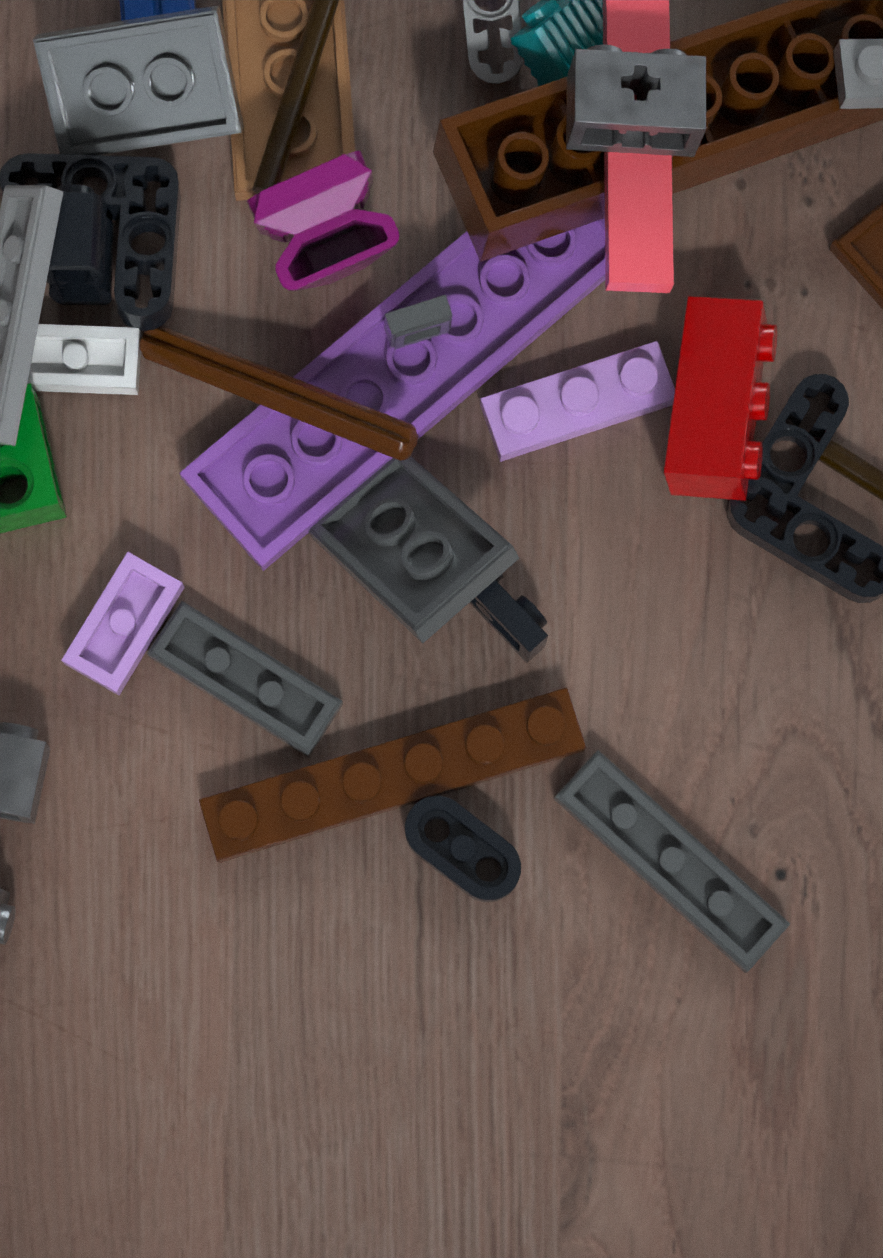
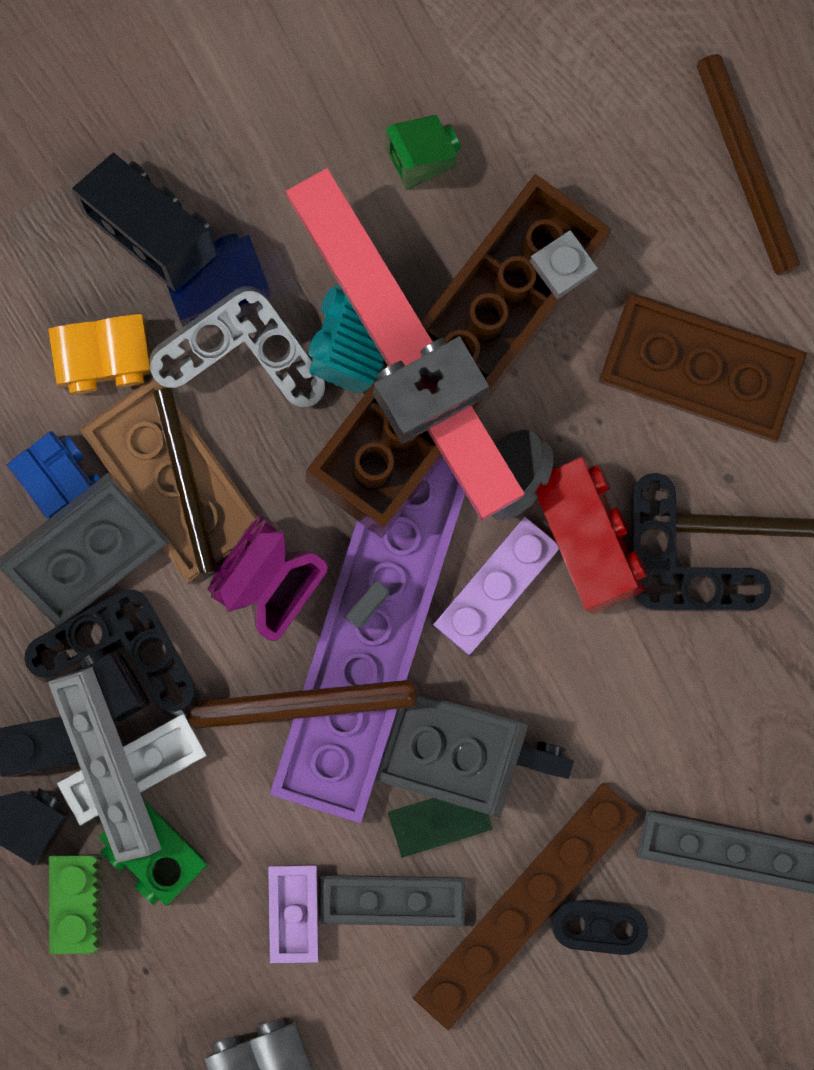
camera: 30 degrees left, 5 degrees up
none -> clear green plate [388,798,493,858]
none -> dark grey tile [491,430,554,520]

